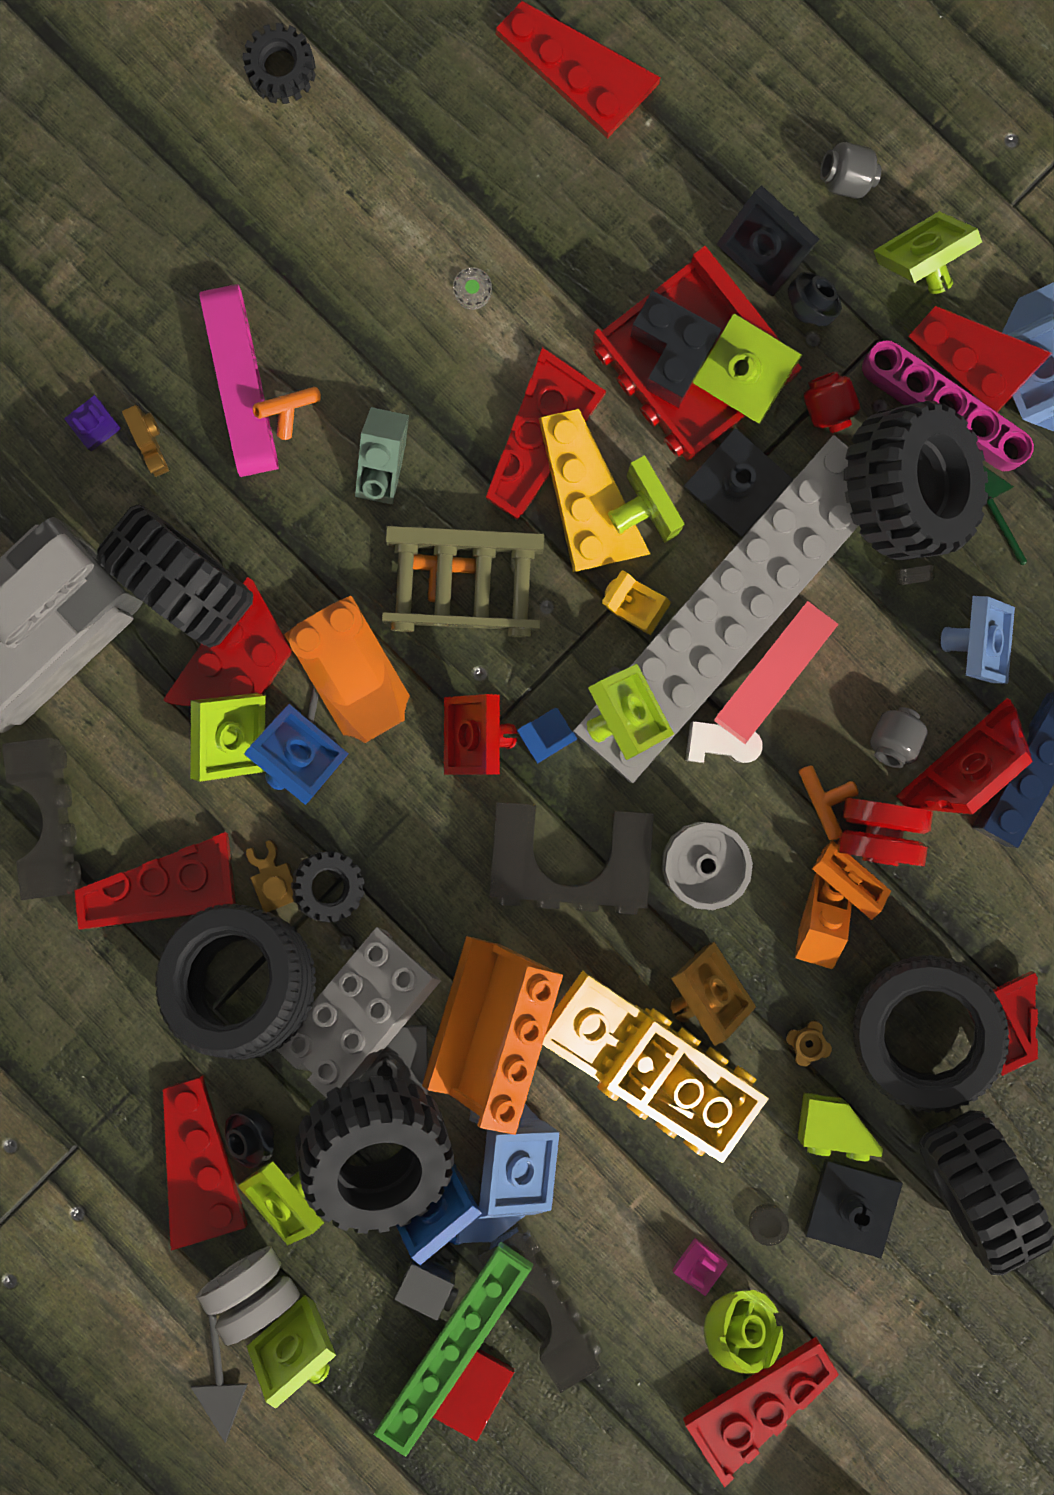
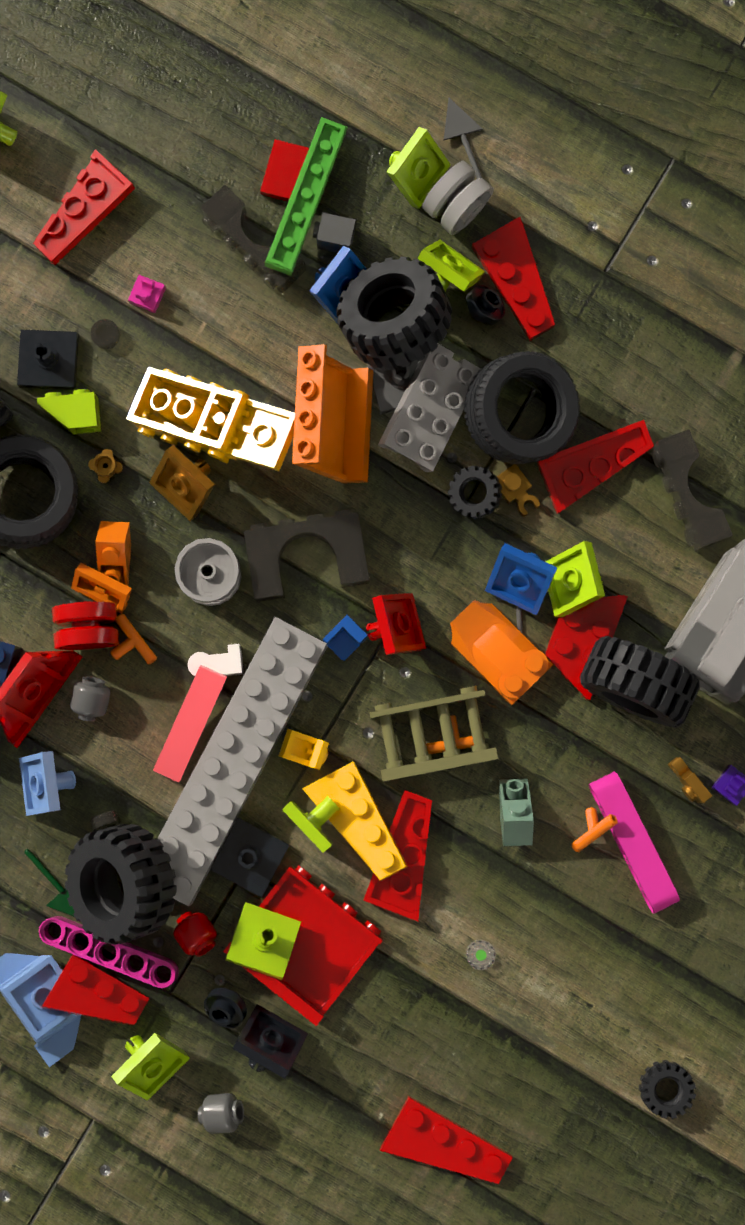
camera: 165 degrees right, 5 degrees down
medium blue piece [457,1104,560,1243] -> none
lime tile [587,664,674,760] -> none
black brick [630,290,721,408] -> none
lime cylinder [704,1290,783,1373] -> none

